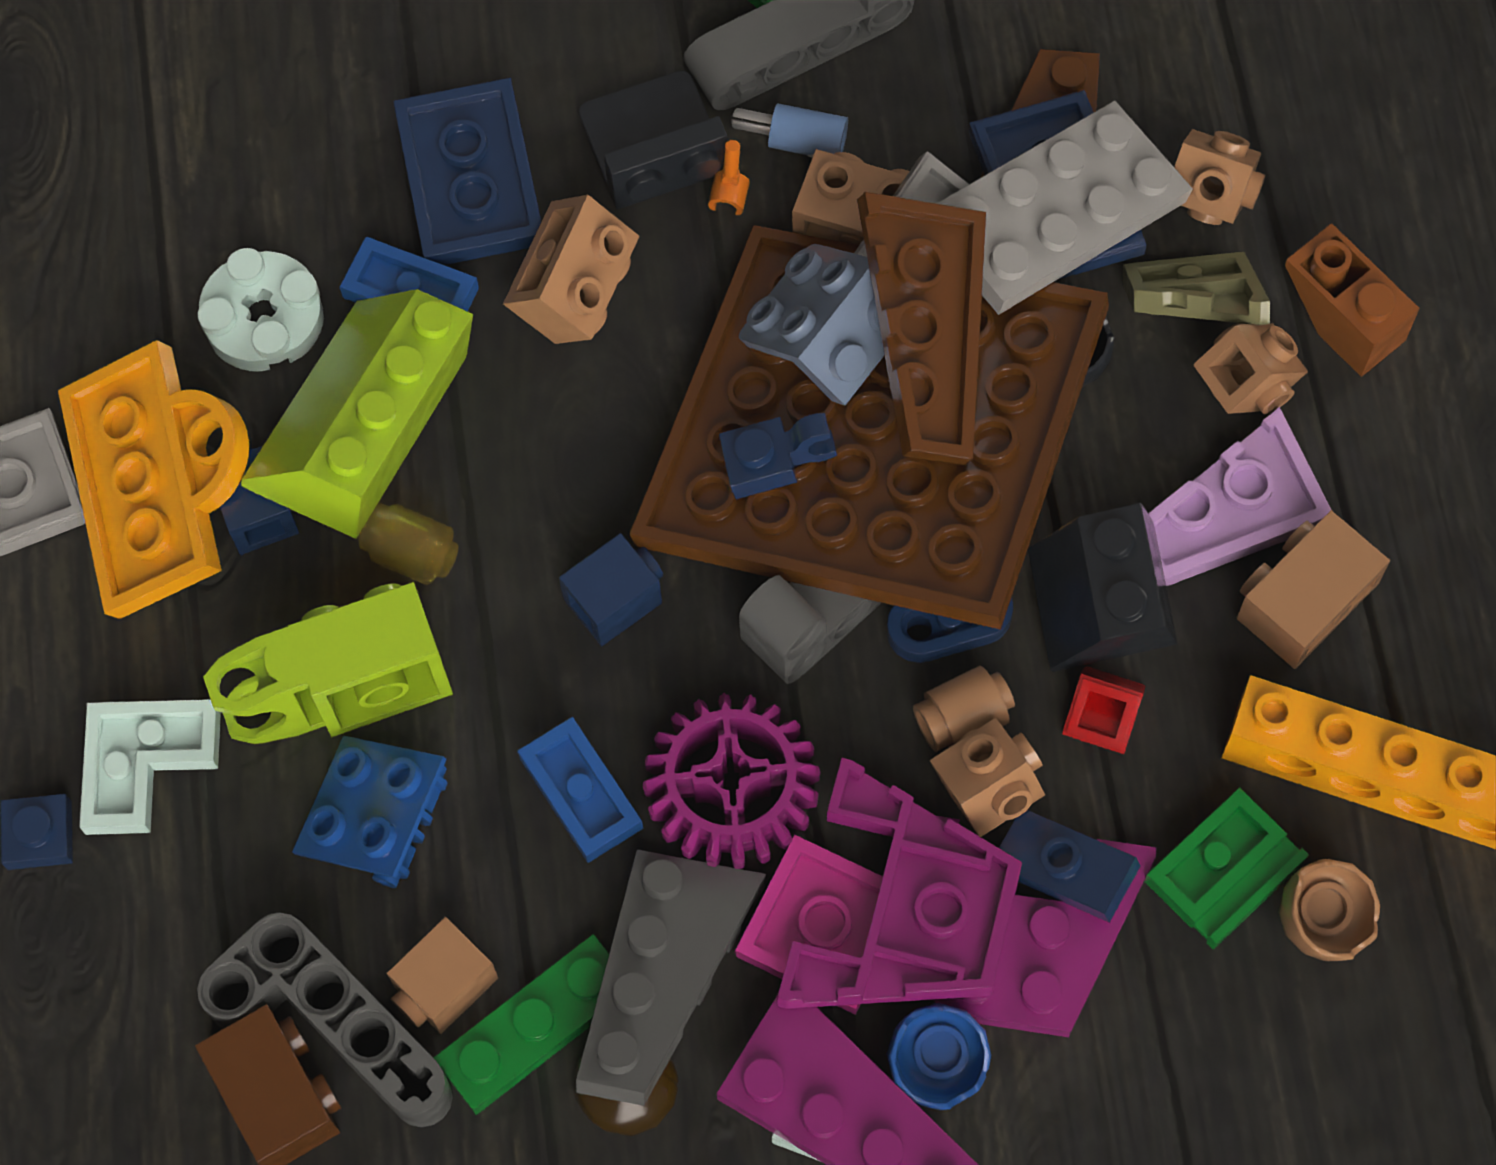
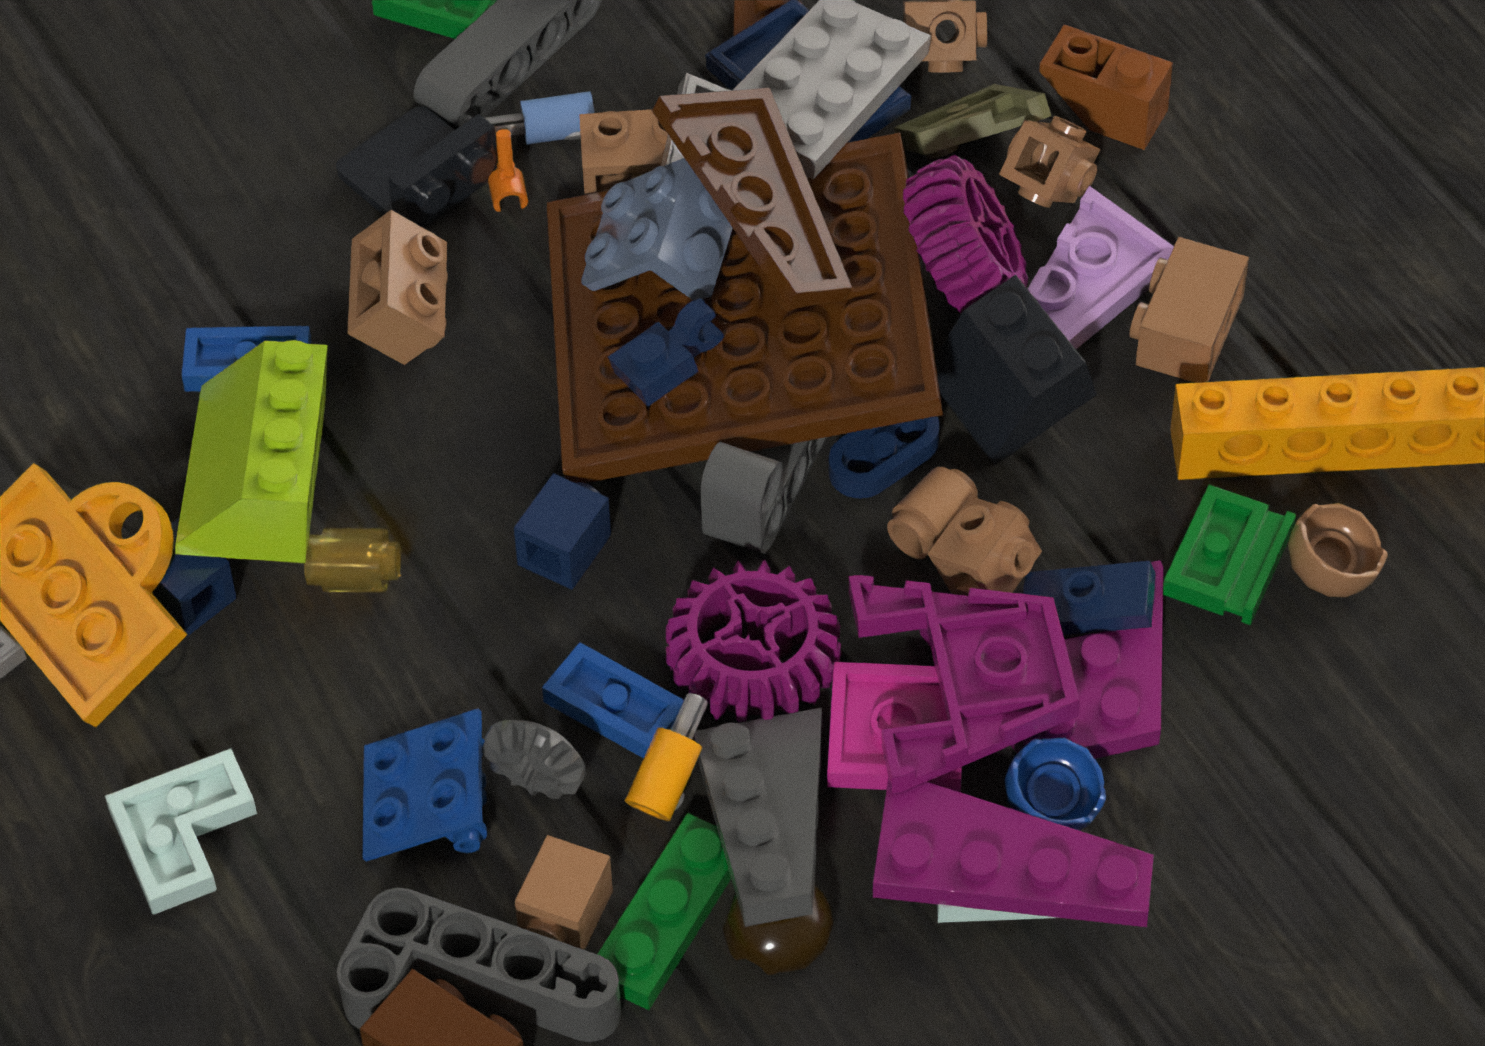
camera: 25 degrees left, 15 degrees down
dark blue plate [1,794,73,870] -> none
light aqua plate [198,248,324,372] -> none
lime brick [203,582,453,744] -> none
dark blue plate [393,78,541,265] -> none
red slope [1062,666,1146,754] -> none
none -> dark grey gear [482,720,586,799]
none -> light orange piece [625,693,708,821]
none -> magenta gear [903,155,1028,314]

